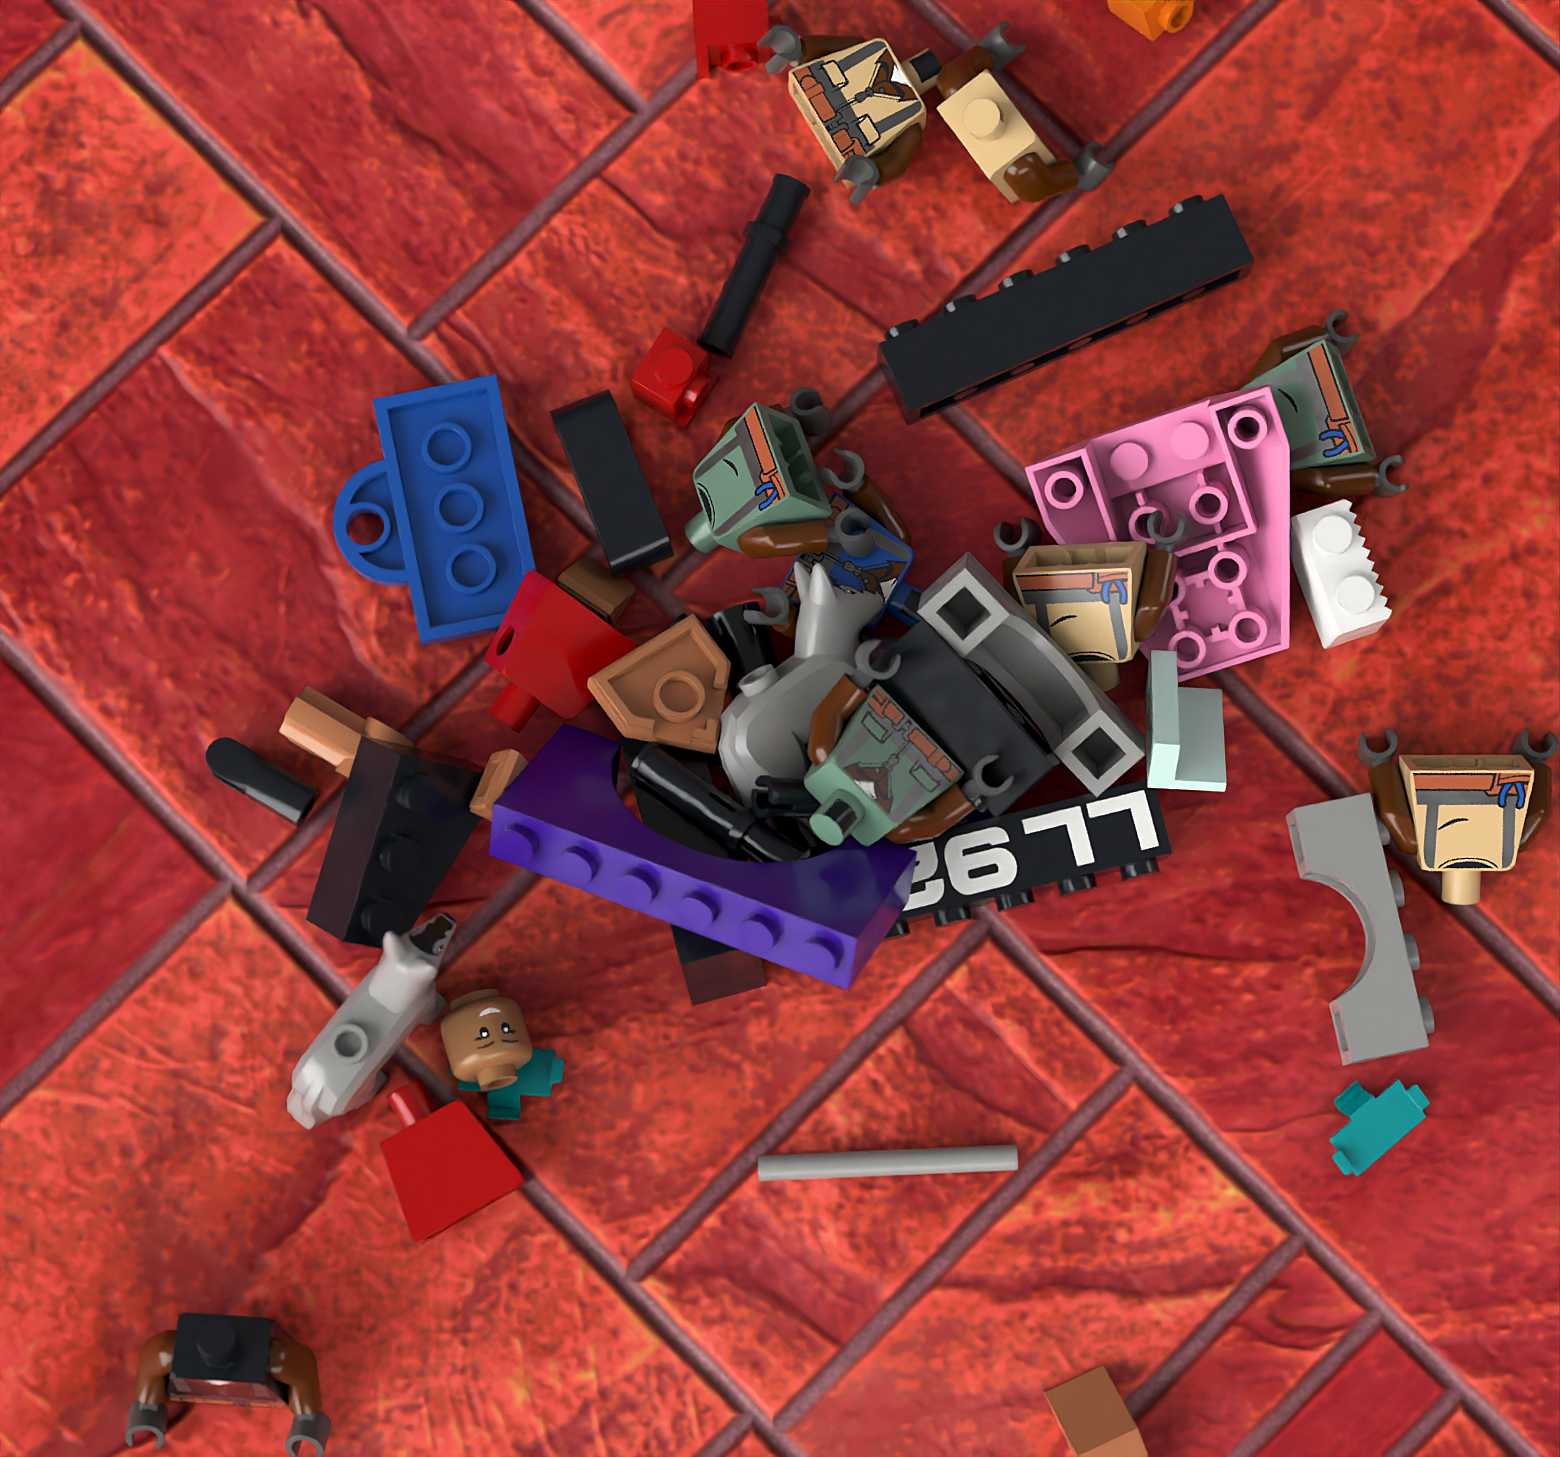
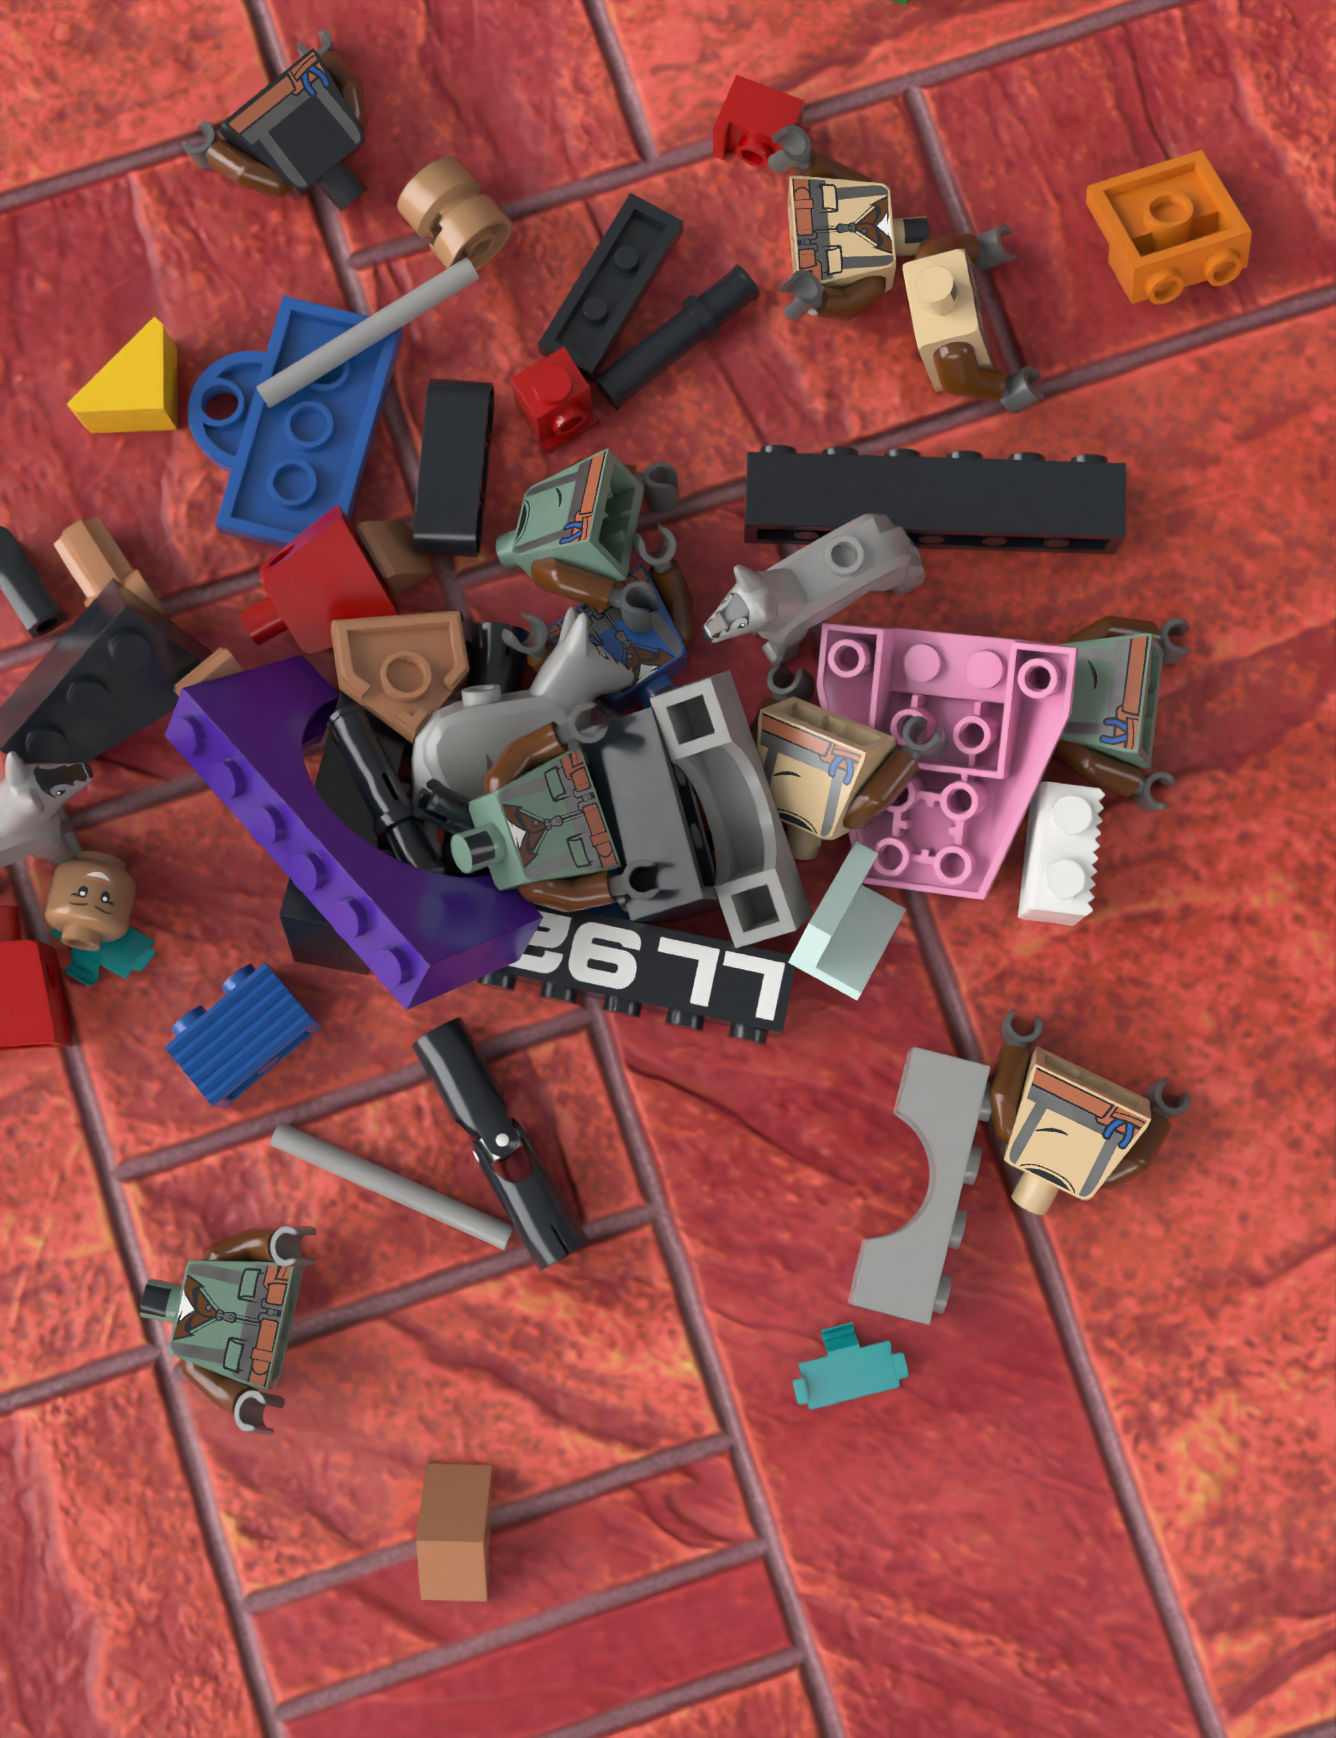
camera: 30 degrees right, 0 degrees up
none -> yellow slope [67,317,178,433]
none -> torso [140,1226,316,1435]
none -> blue brick [164,963,322,1109]
none -> torso [182,29,368,212]
none -> light grey bar [256,257,479,409]
none -> medium nougat wheel [397,156,513,270]
none -> black piece [412,1017,590,1271]
none -> black plate [538,193,684,382]
none -> light grey animal [702,513,925,666]

